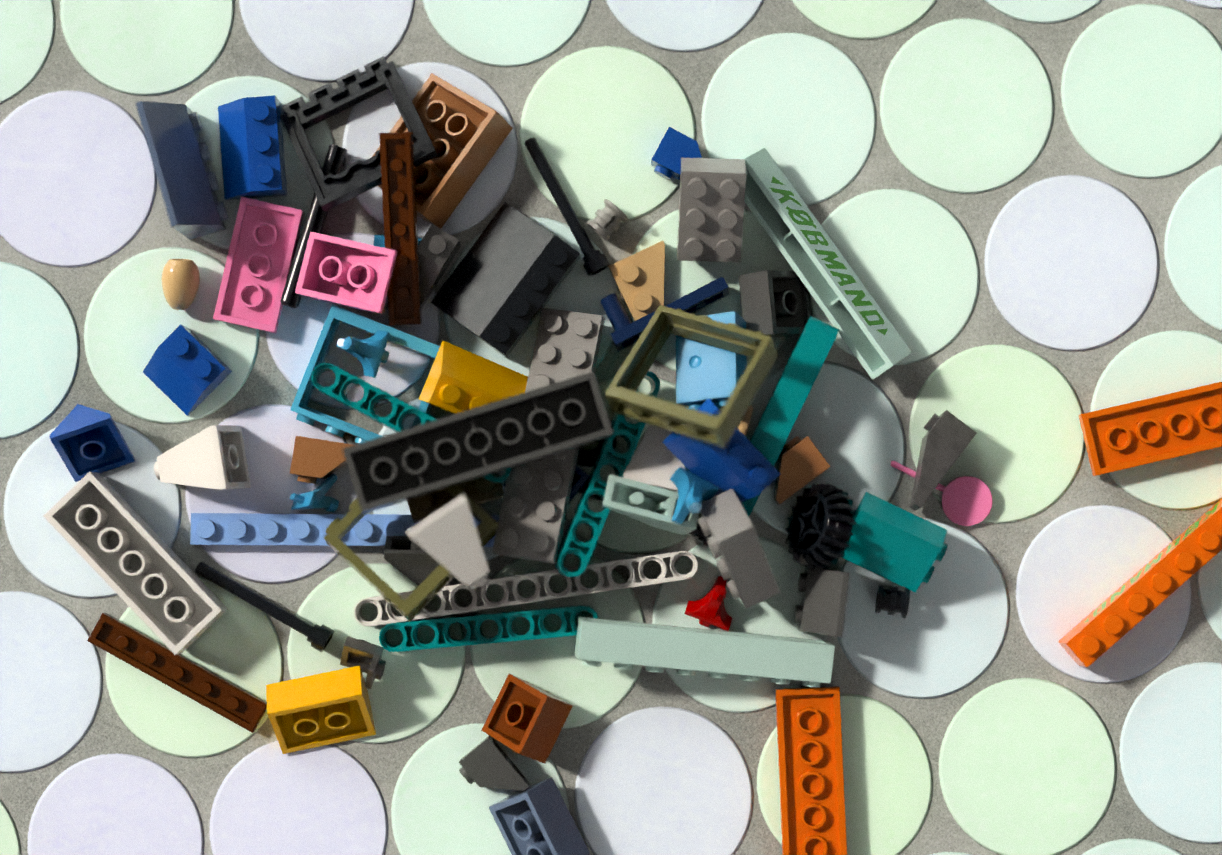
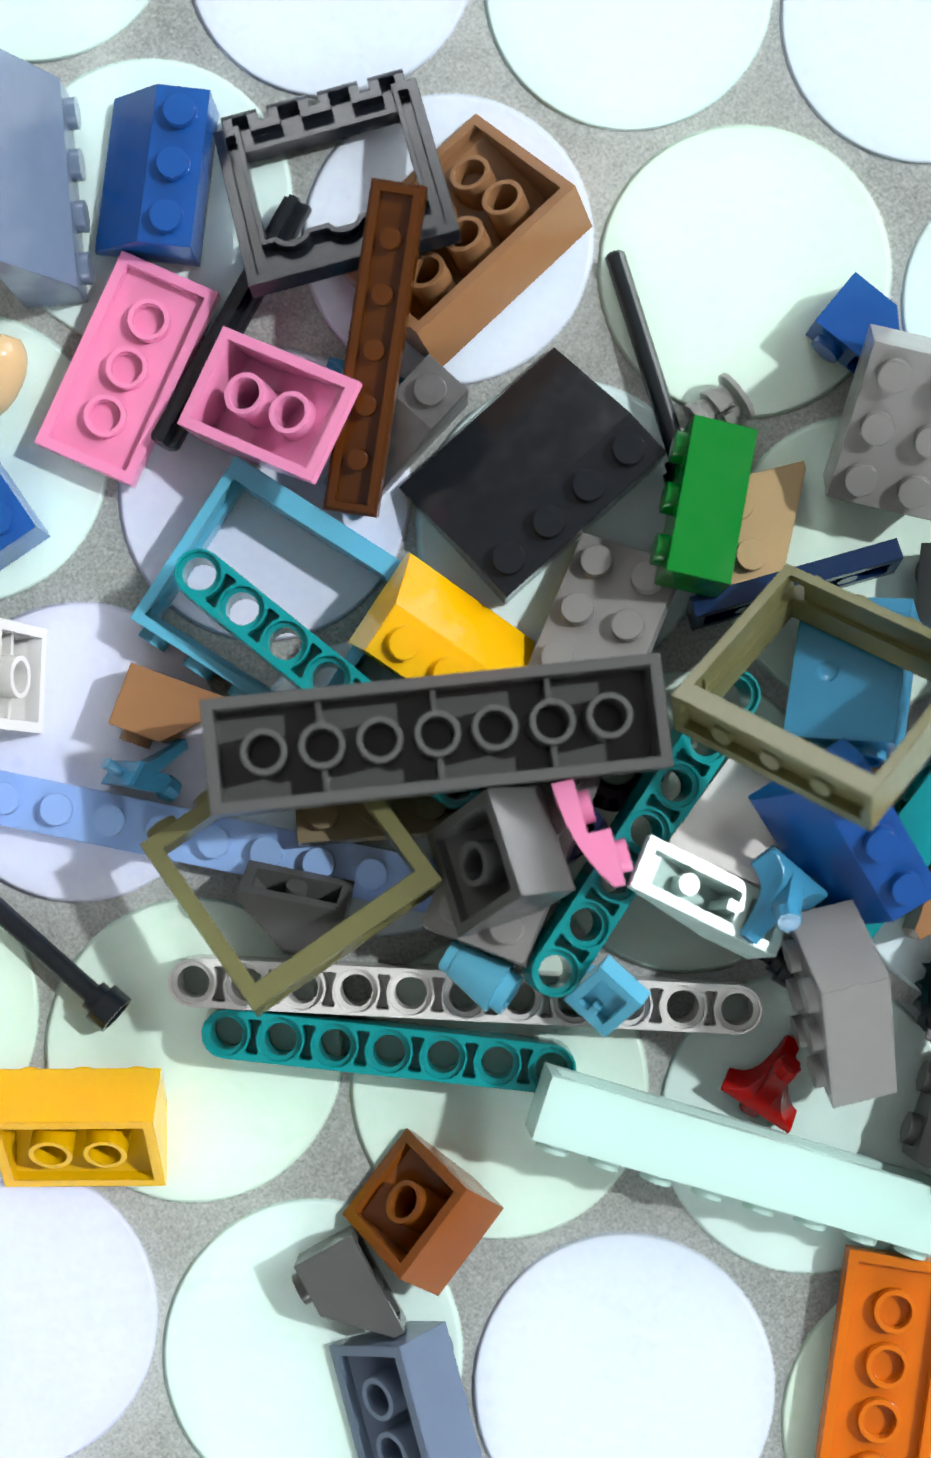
camera: 15 degrees right, 0 degrees up
dark azure piece [336,330,390,378] -> none
flat silver bracket [340,636,386,689] -> none
white slope [405,494,489,589] -> none
none -> dark grey slope [426,784,575,937]
none -> medium azure cone [438,941,524,1015]
none -> bright pink slope [551,778,633,888]
none -> medium azure bracket [564,955,651,1037]
none -> green brick [650,415,758,598]

